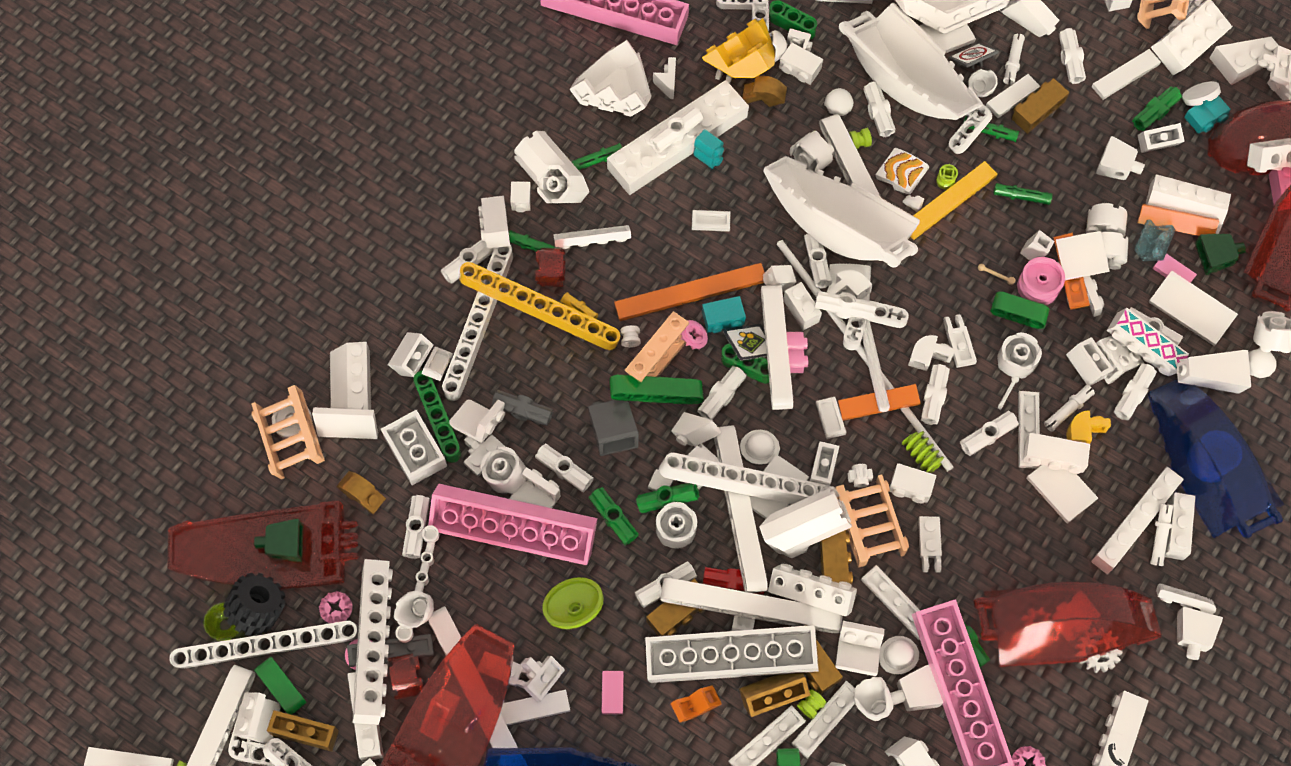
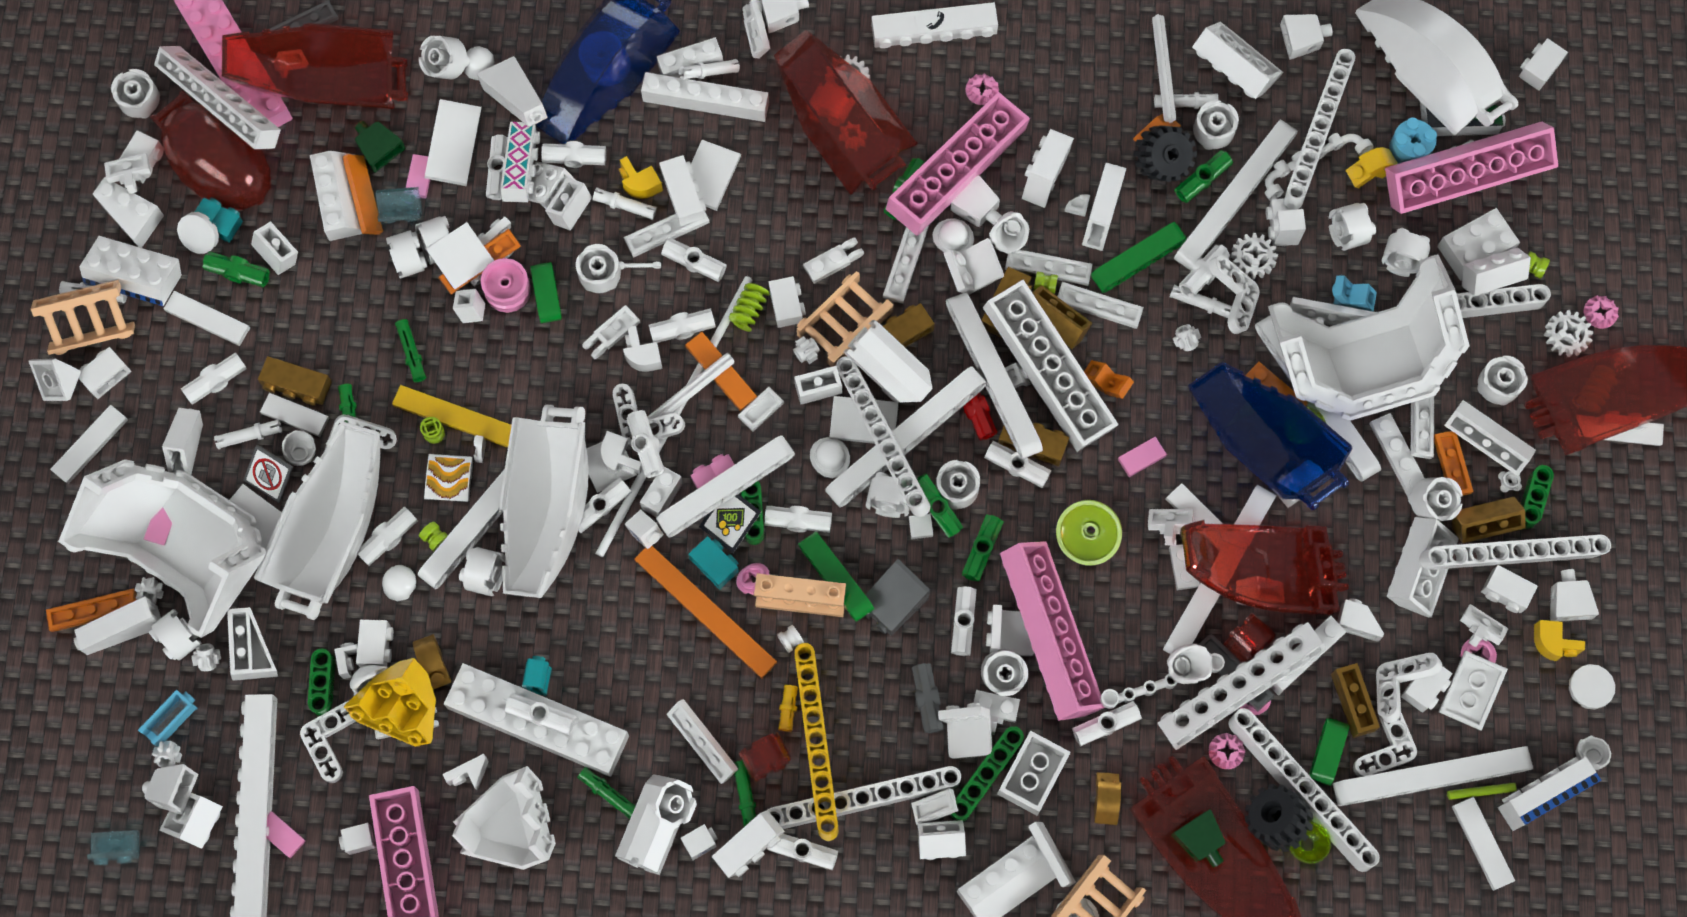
camera: 120 degrees left, 5 degrees up
white bracket [233,693,281,744] -> none
white slope [672,412,722,446] -> none
white tile [692,210,730,231] -> none
white brick [768,564,857,616] -> none
tan hinge [978,264,1016,285] -> none
white torso [1096,136,1145,180] -> none

